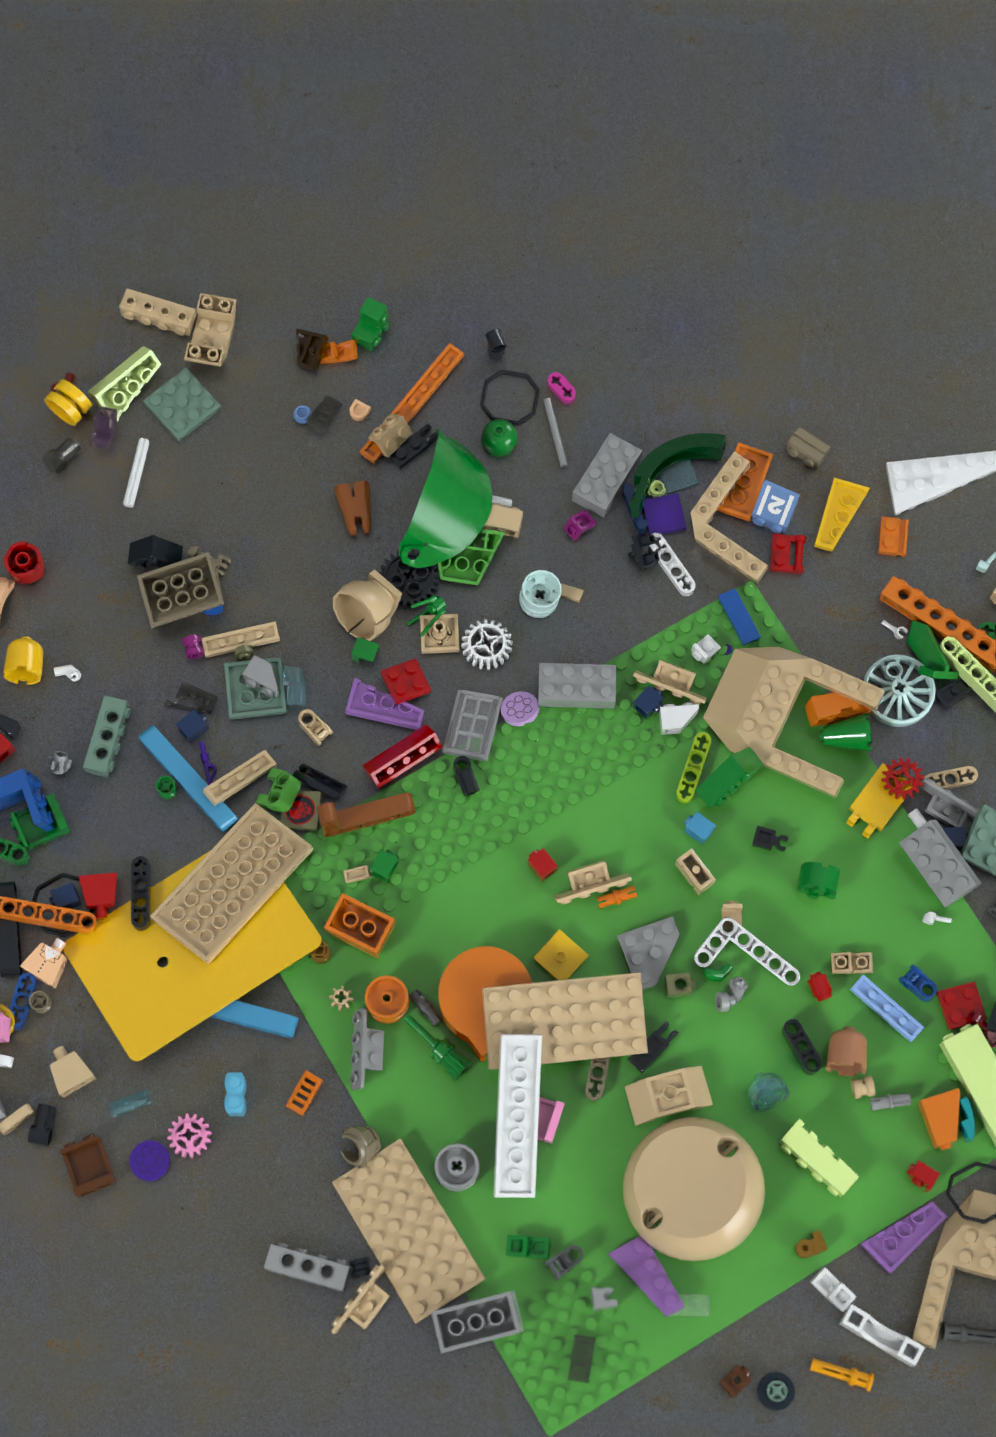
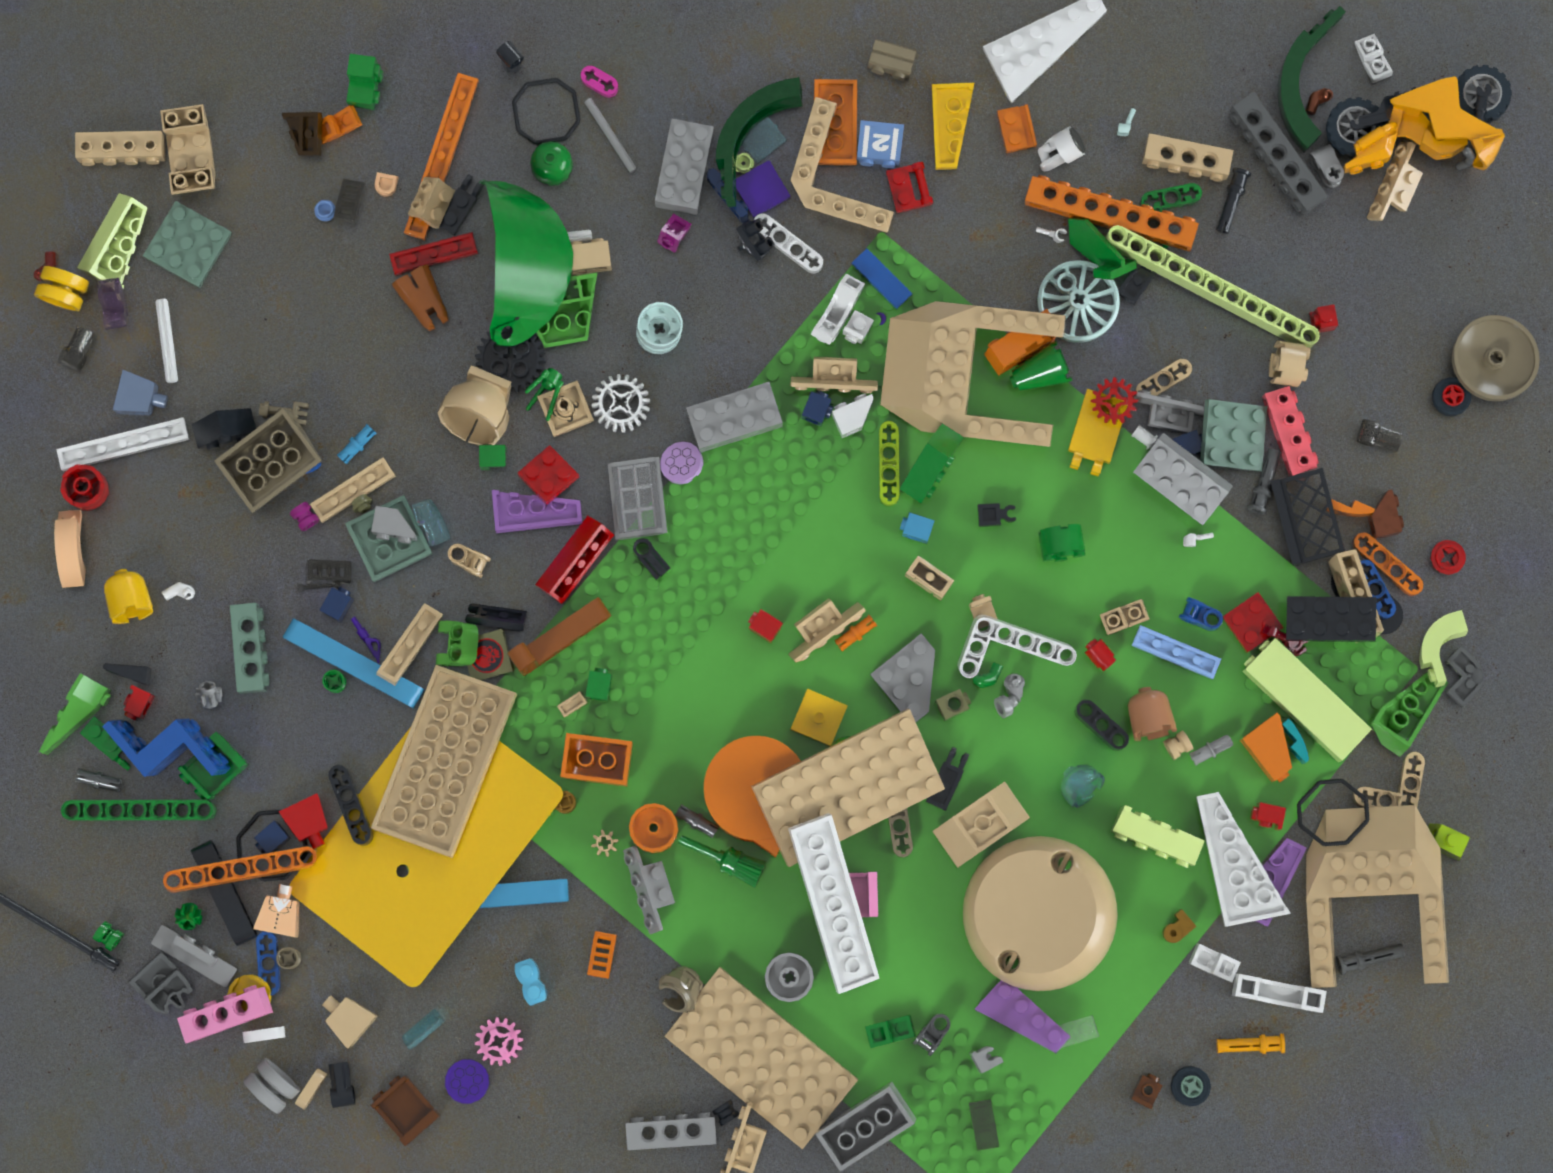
camera: 20 degrees left, 10 degrees up
tan piece [561,584,584,603] -> none
none -> white plate [56,417,190,471]
none -> sand blue torso [113,370,168,416]
none -> dark azure pin [337,424,377,464]
none -> red tile [389,232,478,276]
none -> white arch [811,274,865,345]
none -> white piece [1038,126,1086,172]
none -> white wing [1196,792,1291,927]

